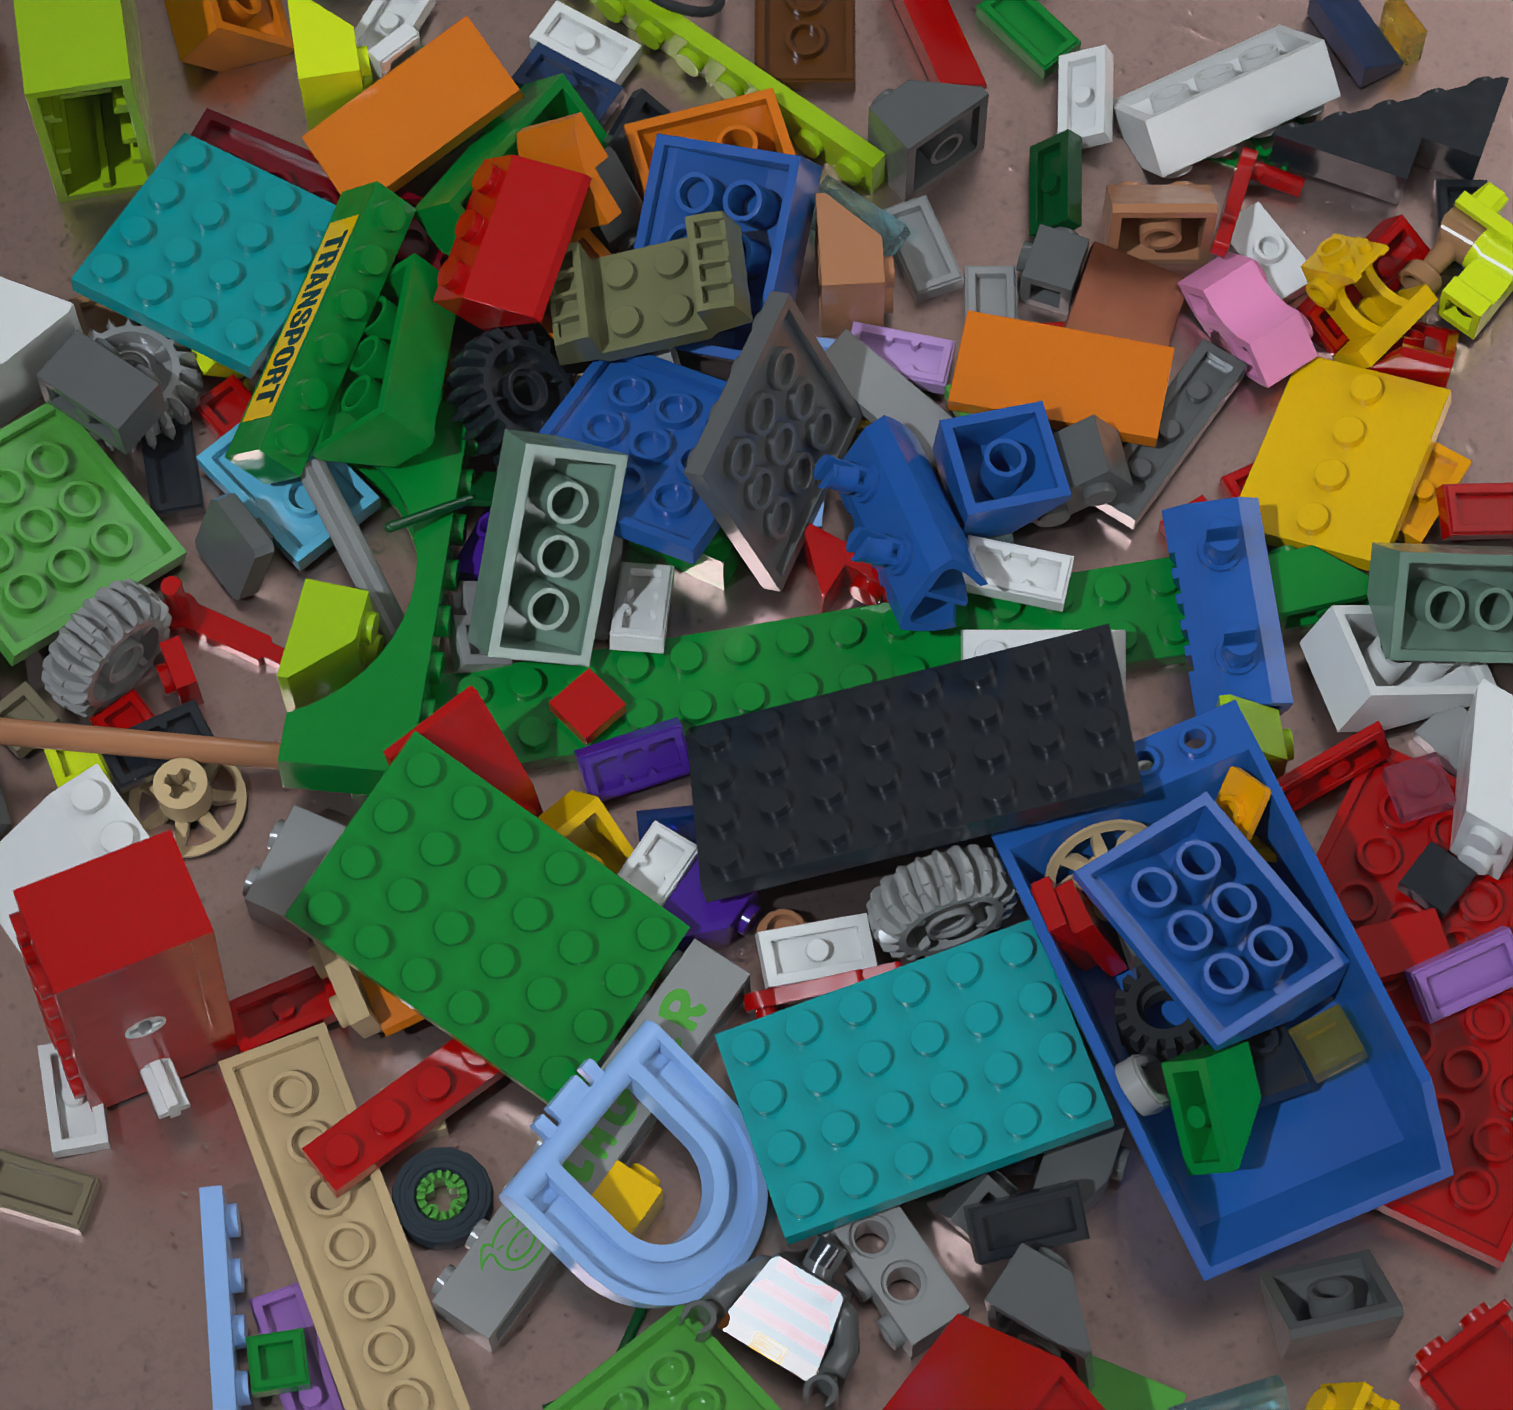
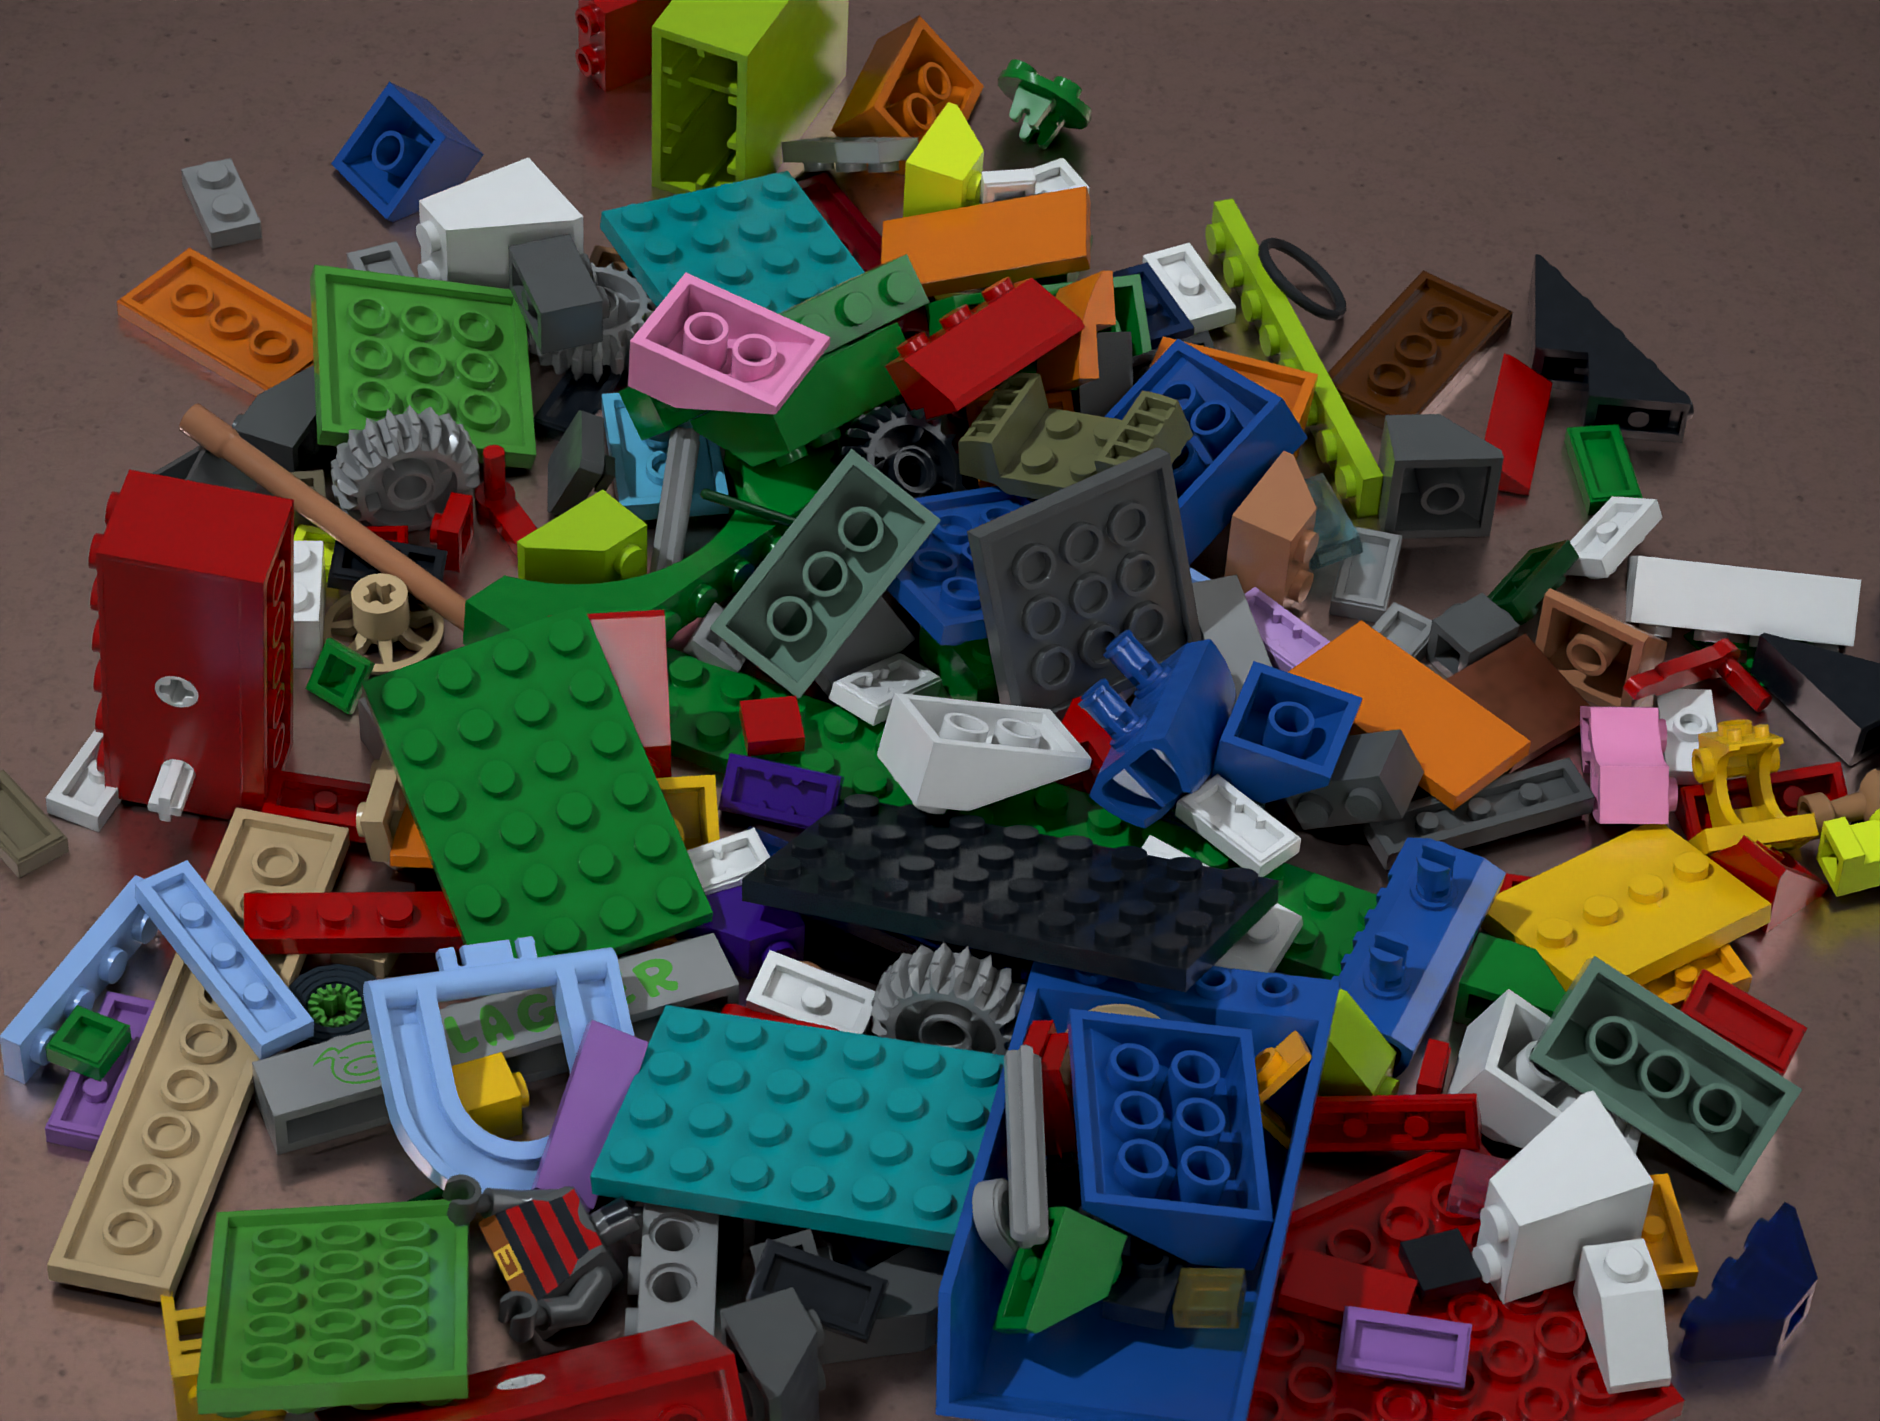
camera: 30 degrees right, 20 degrees down
none -> light blue plate [135,860,314,1060]
none -> green slope [305,638,375,714]
none -> medium lavender tile [531,1020,649,1211]
none -> bright pink slope [628,273,830,415]
none -> light grey plate [781,137,918,173]
none -> white slope [877,693,1092,814]
none -> light grey axle [1004,1045,1049,1249]
none -> red tile [1415,1038,1451,1095]

